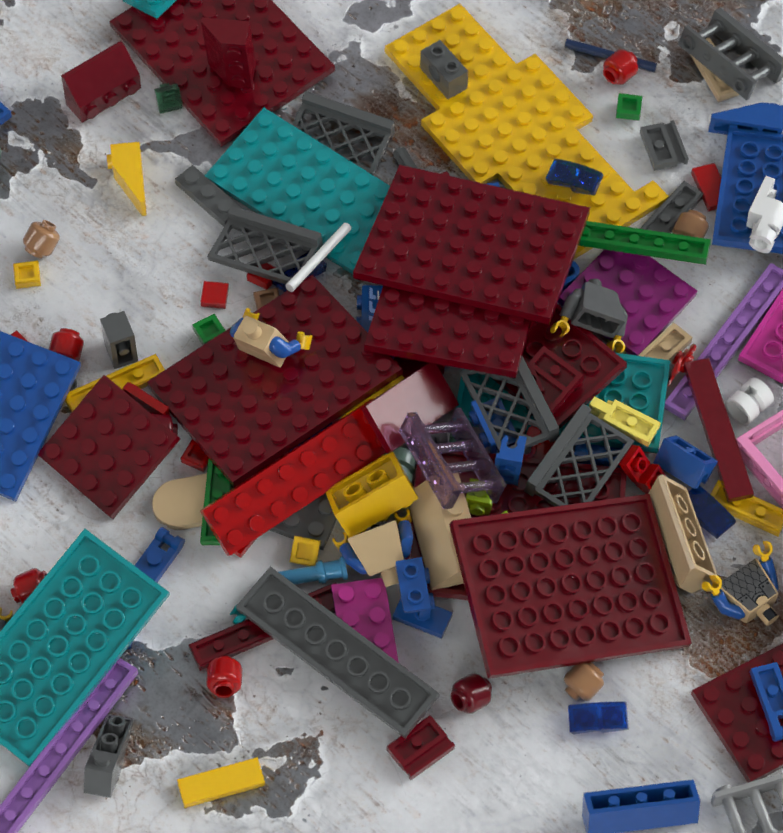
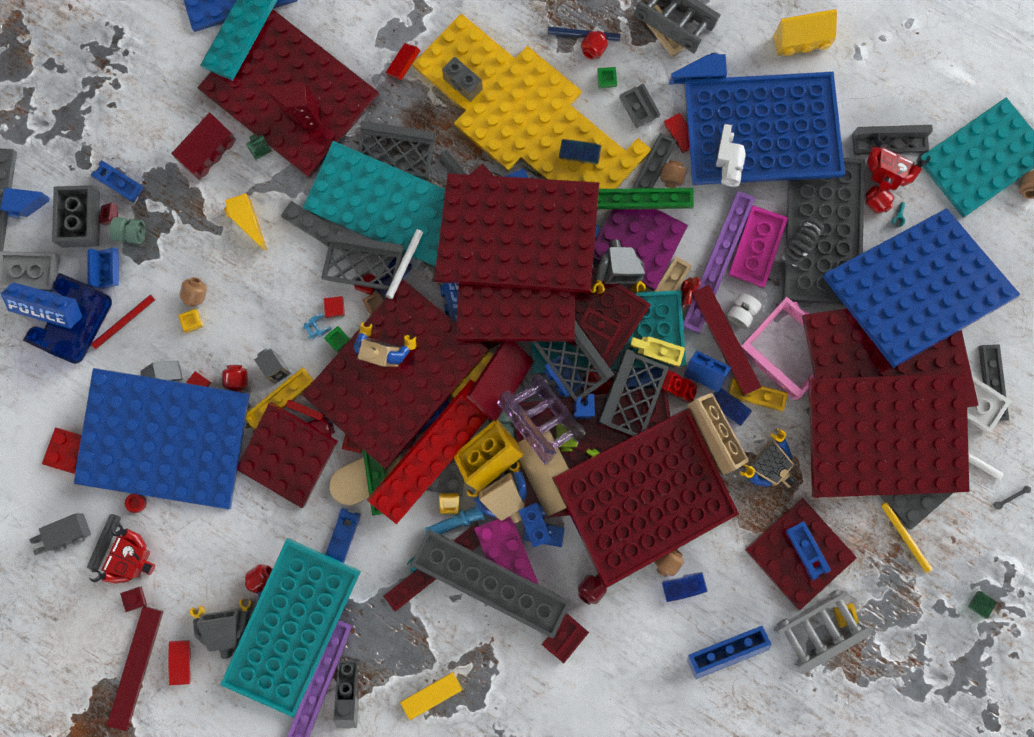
camera: 10 degrees left, 20 degrees up
red head [206,656,242,698] -> none
none -> dark azure piece [302,313,331,339]
none -> red tile [385,43,420,80]

